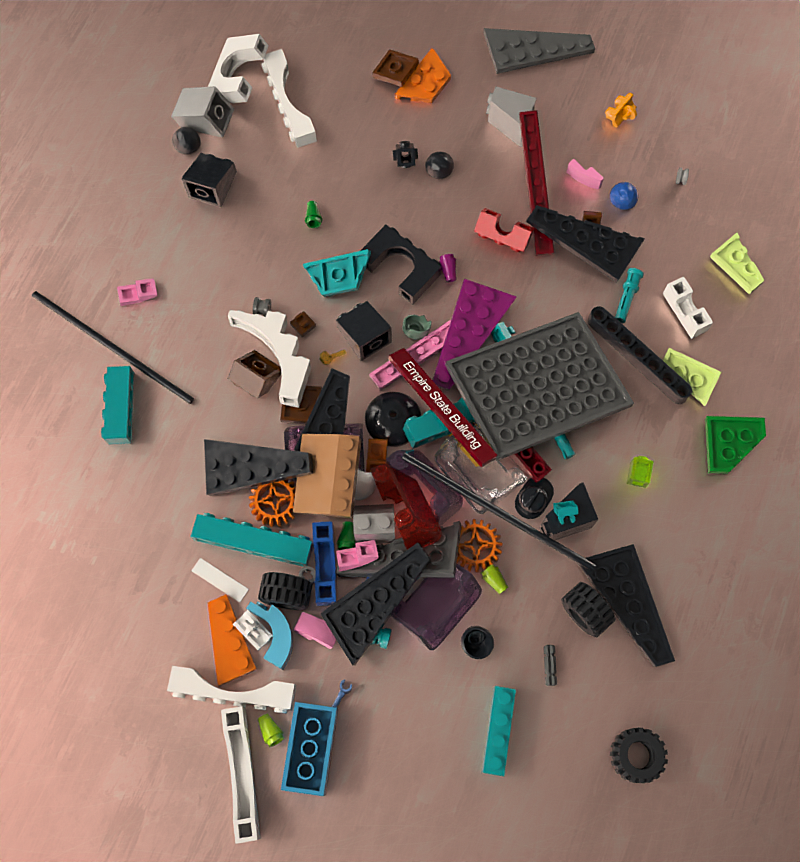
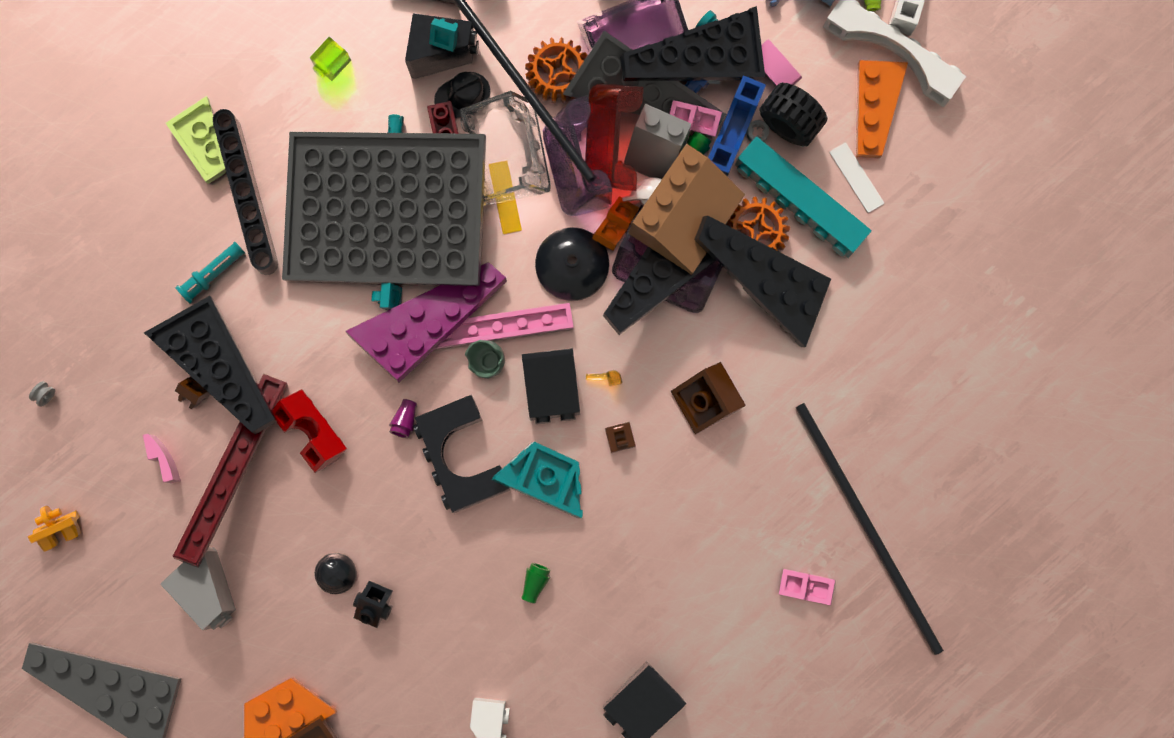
camera: 155 degrees left, 10 degrees up
teal brick [101,366,134,445] -> none
white arch [228,310,311,408] -> none
white hips [233,610,273,651] -> none
medium azure arch [246,601,293,670] -> none
dark grey wheel [253,297,271,317] -> none
reddish brown plate [280,386,322,424] -> none
dark red tile [388,348,498,468] -> none
teal brick [403,398,476,449] -> none
lime cone [480,564,508,594] -> none
blue piece [610,182,638,210] -> none
white arch [663,277,713,339] -> none
green plate [705,416,766,474] -> none
yellowish green wing [710,233,764,294] -> none

